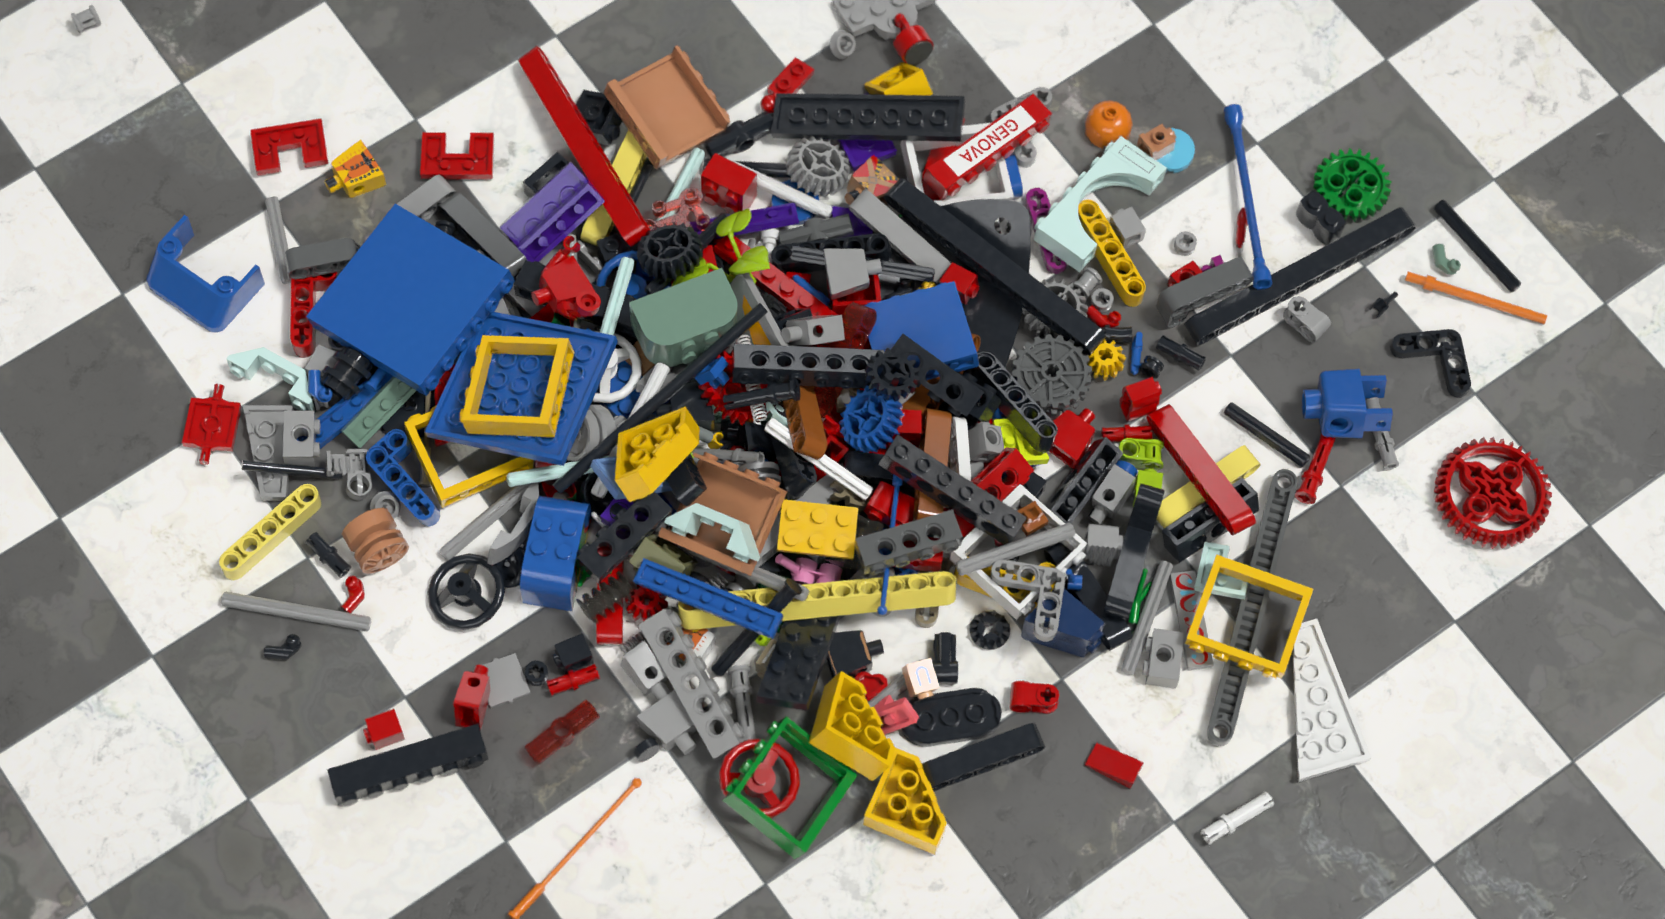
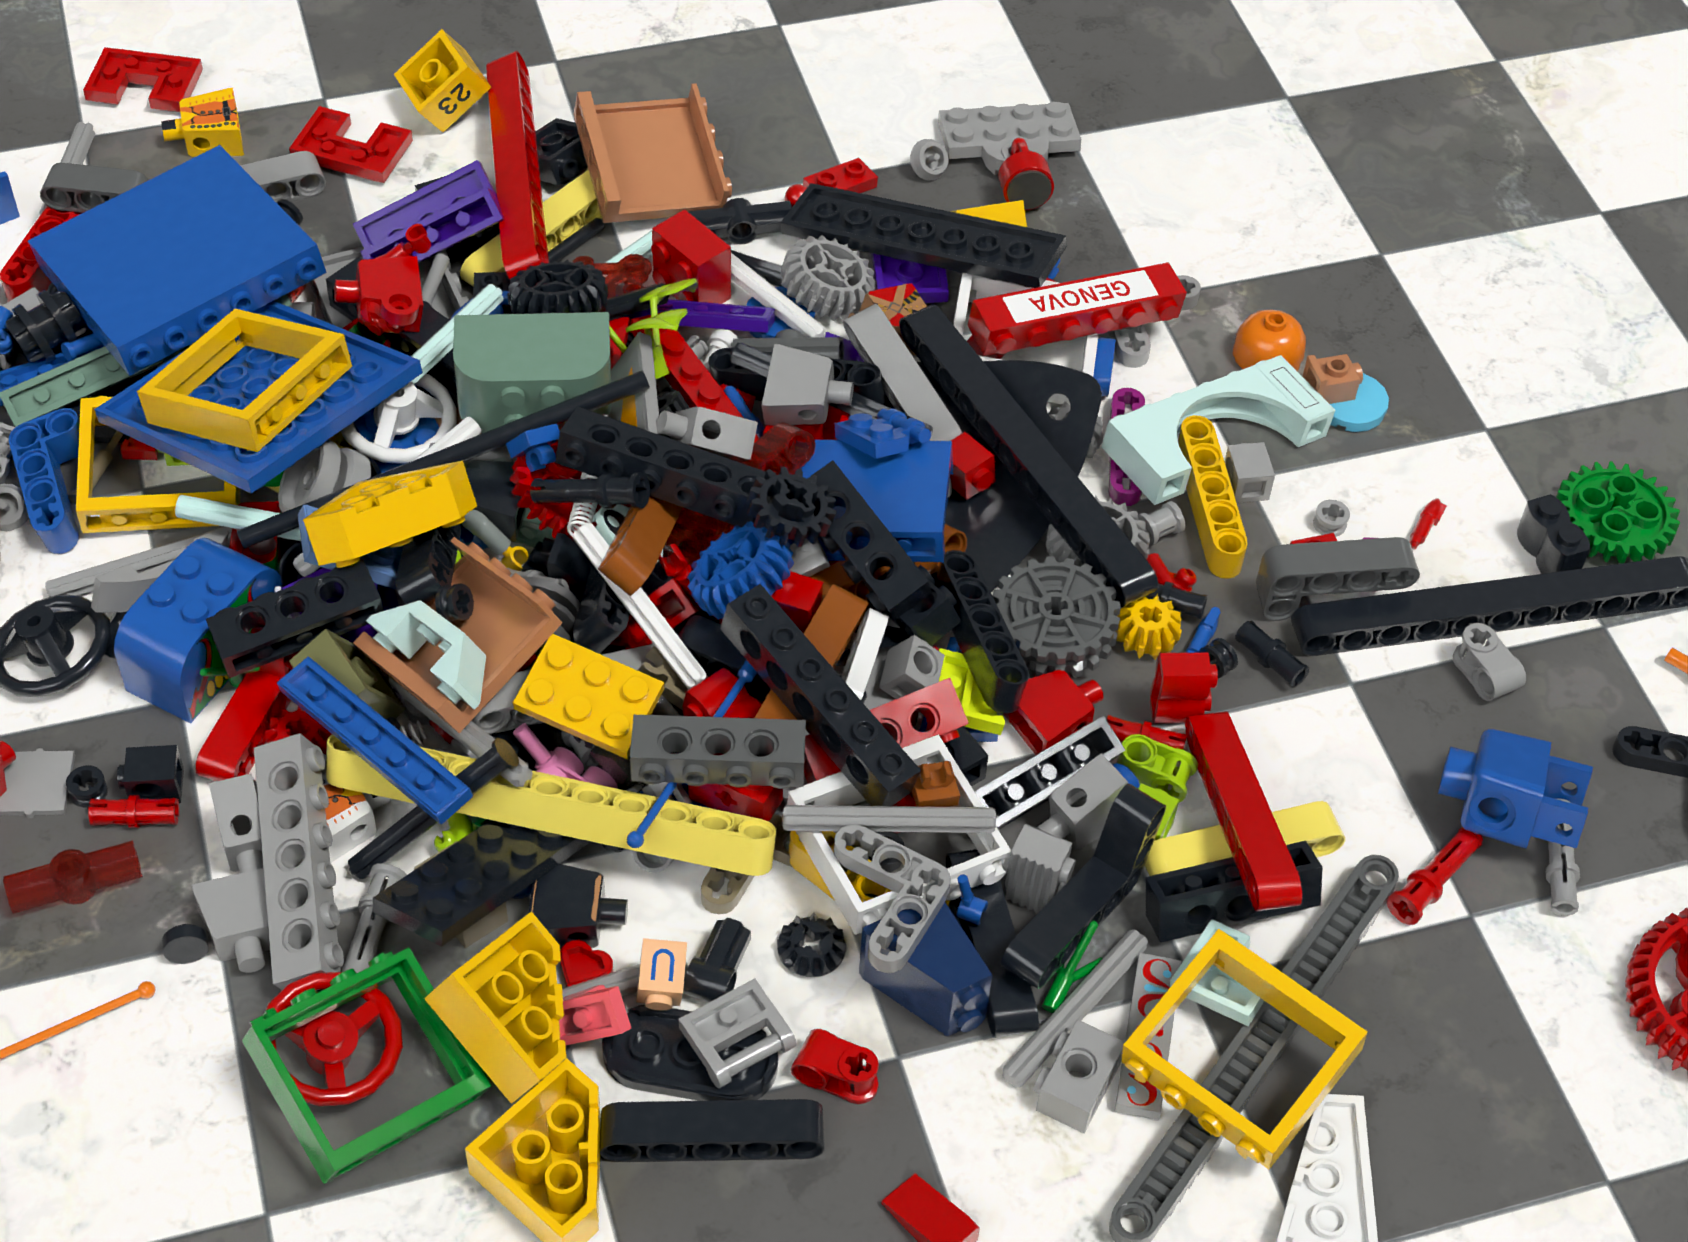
camera: 20 degrees right, 15 degrees down
dark grey beam [438,191,527,278] -> none
clear smoke piece [576,571,633,624] -> none
light grey bush [1091,288,1113,313] -> none
blue hose [1223,104,1273,290] -> none
black axle [1224,402,1310,467] -> none
black hand [1369,291,1398,317] -> none
none -> yellow brick [394,29,491,132]
none -> black bush [435,583,474,622]
none -> light grey plate [679,978,797,1088]
none -> blue plate [835,408,931,459]

